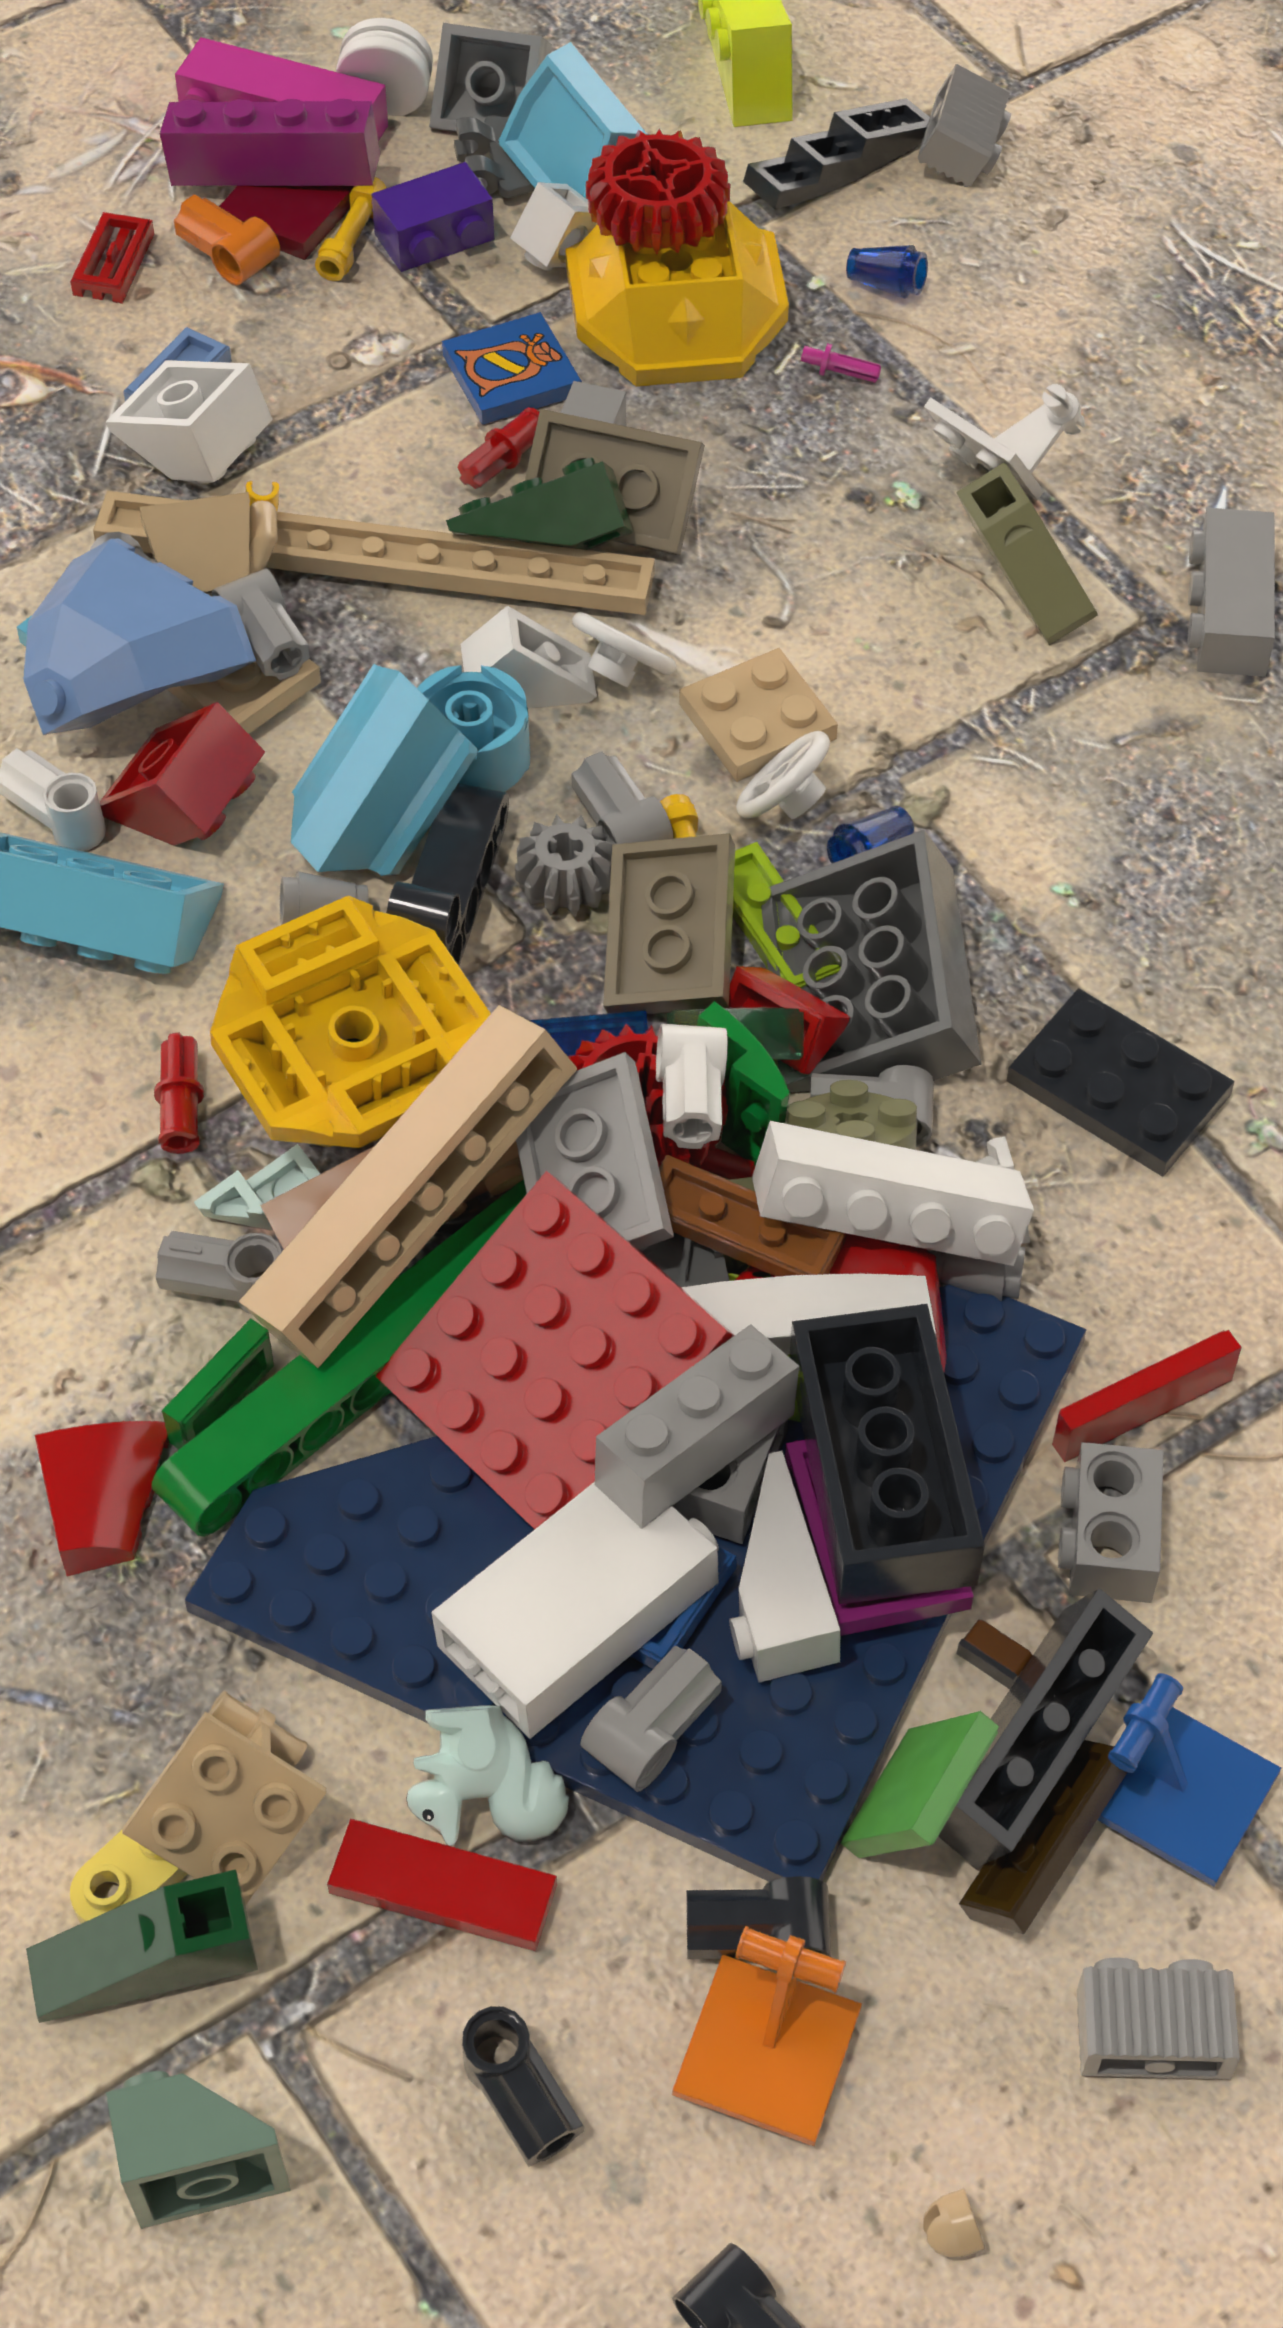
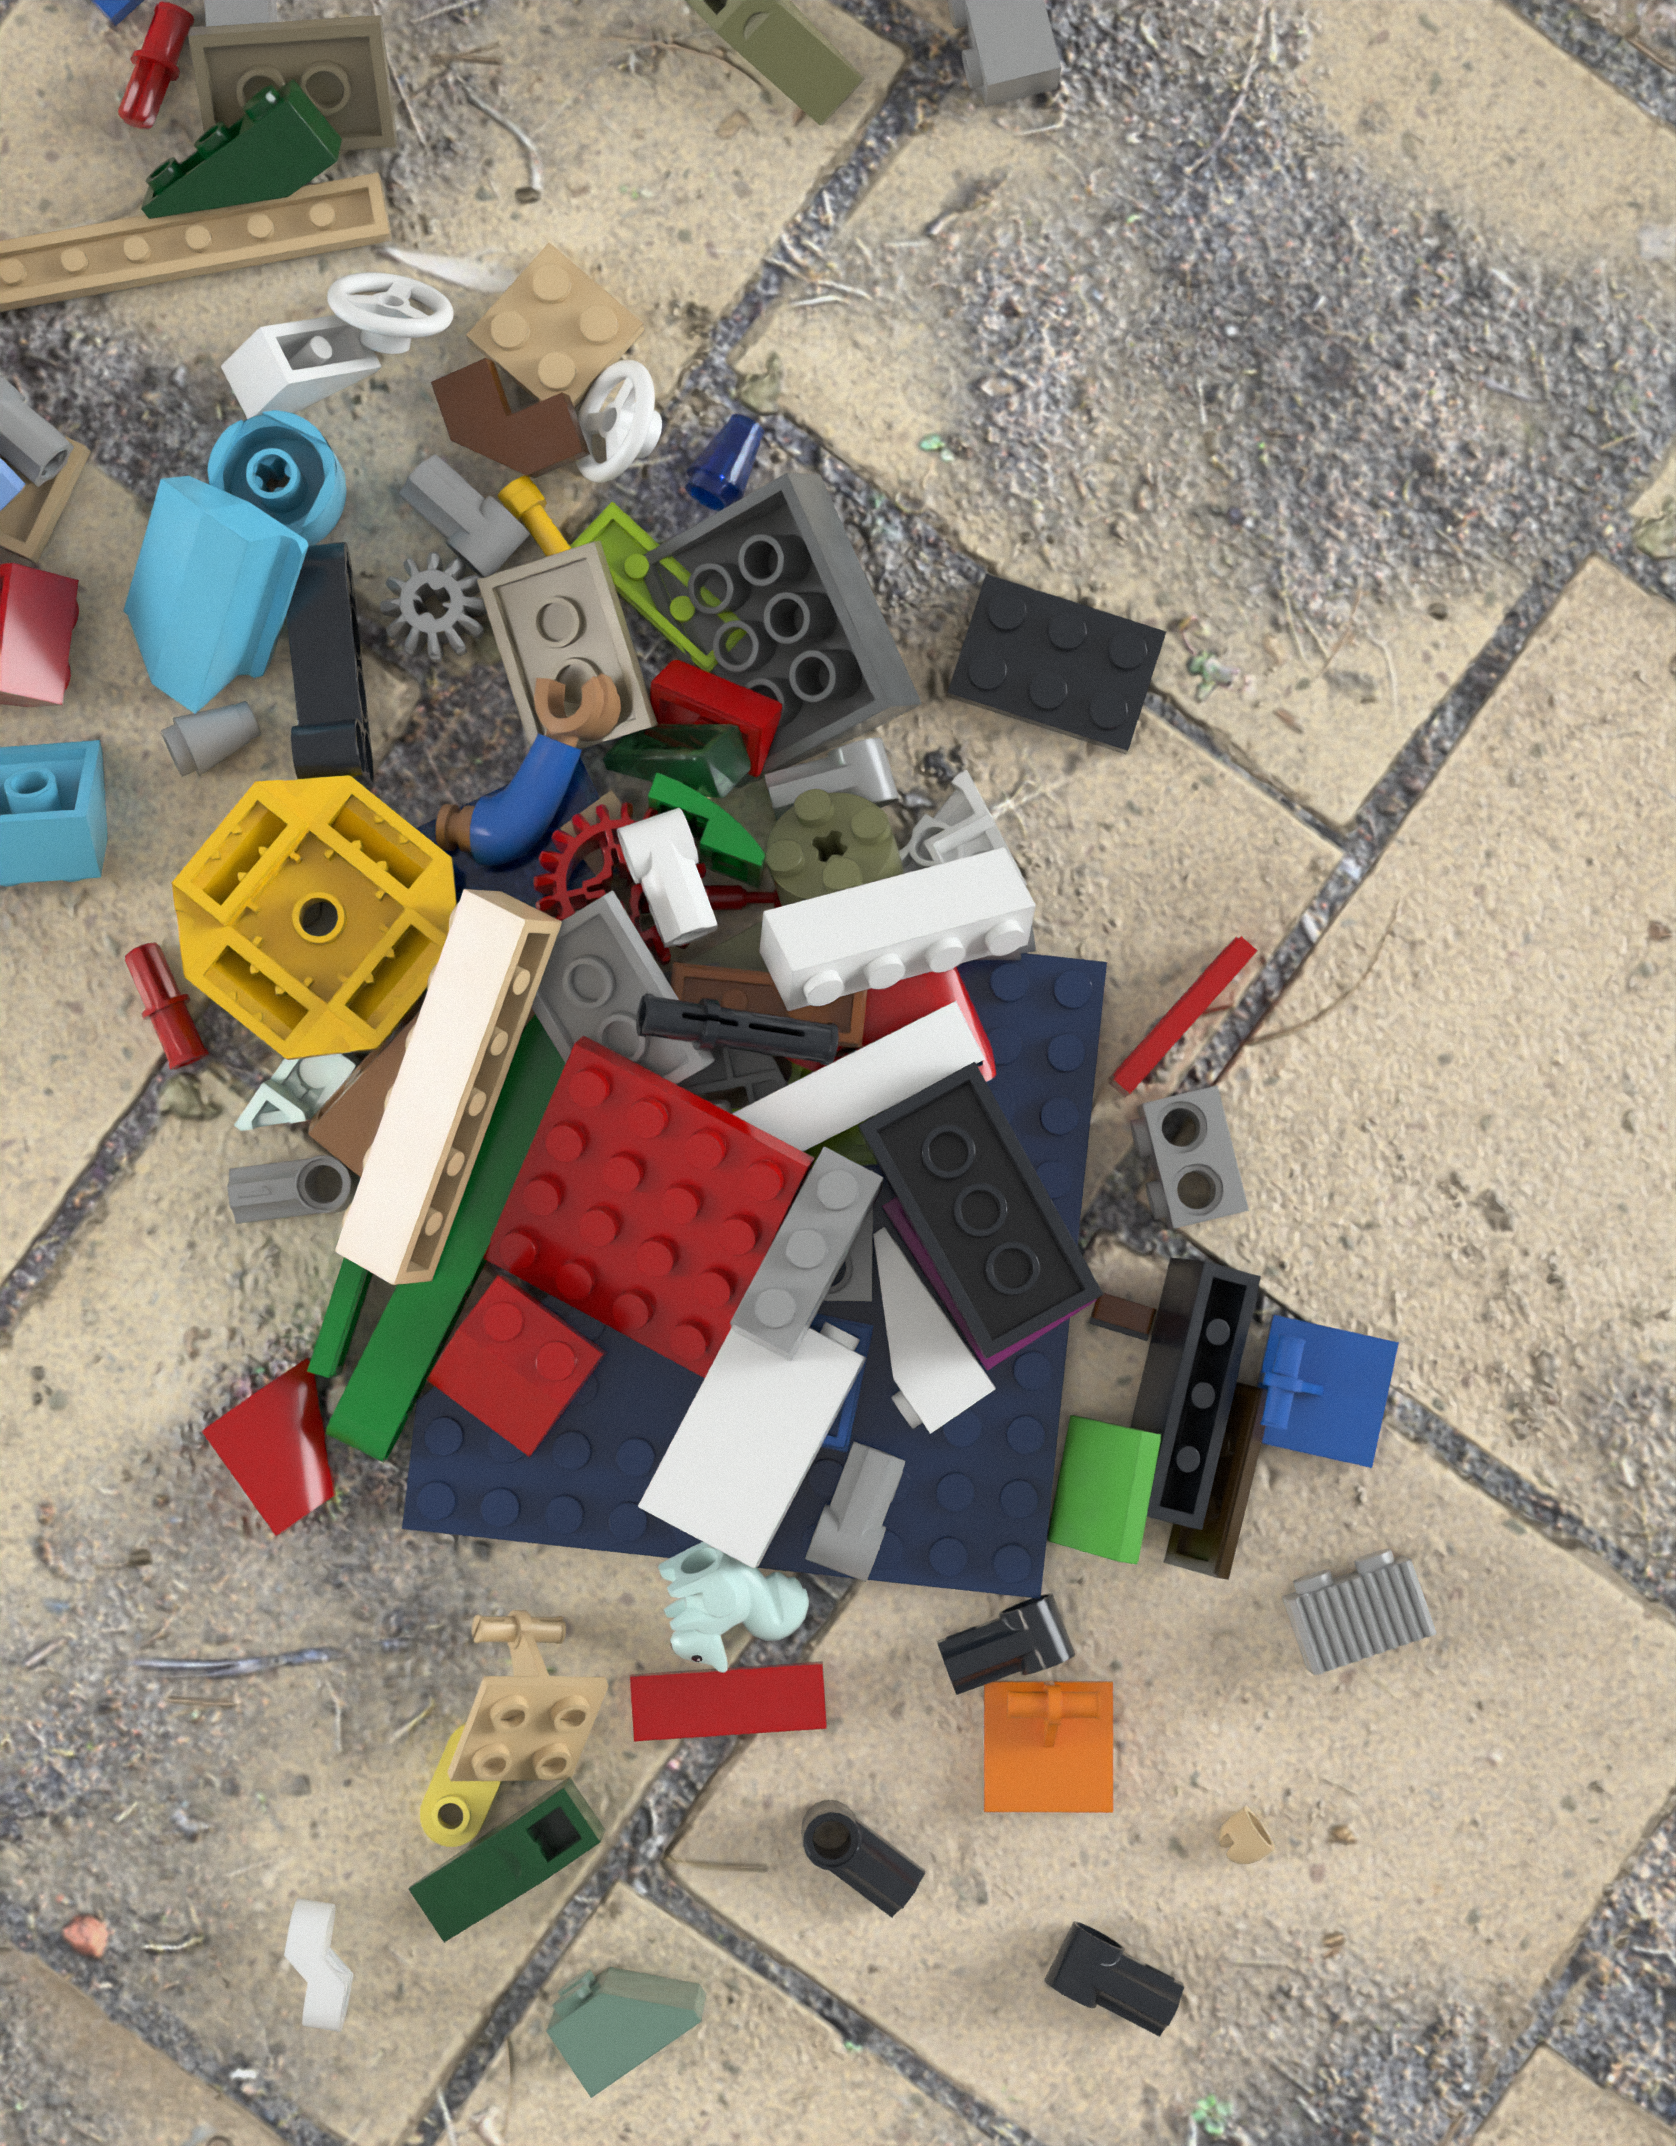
camera: 20 degrees left, 30 degrees up
none -> red slope [426,1276,608,1457]
none -> reddish brown tile [431,358,590,478]
none -> piece [435,673,621,866]
none -> black pin [636,993,839,1065]

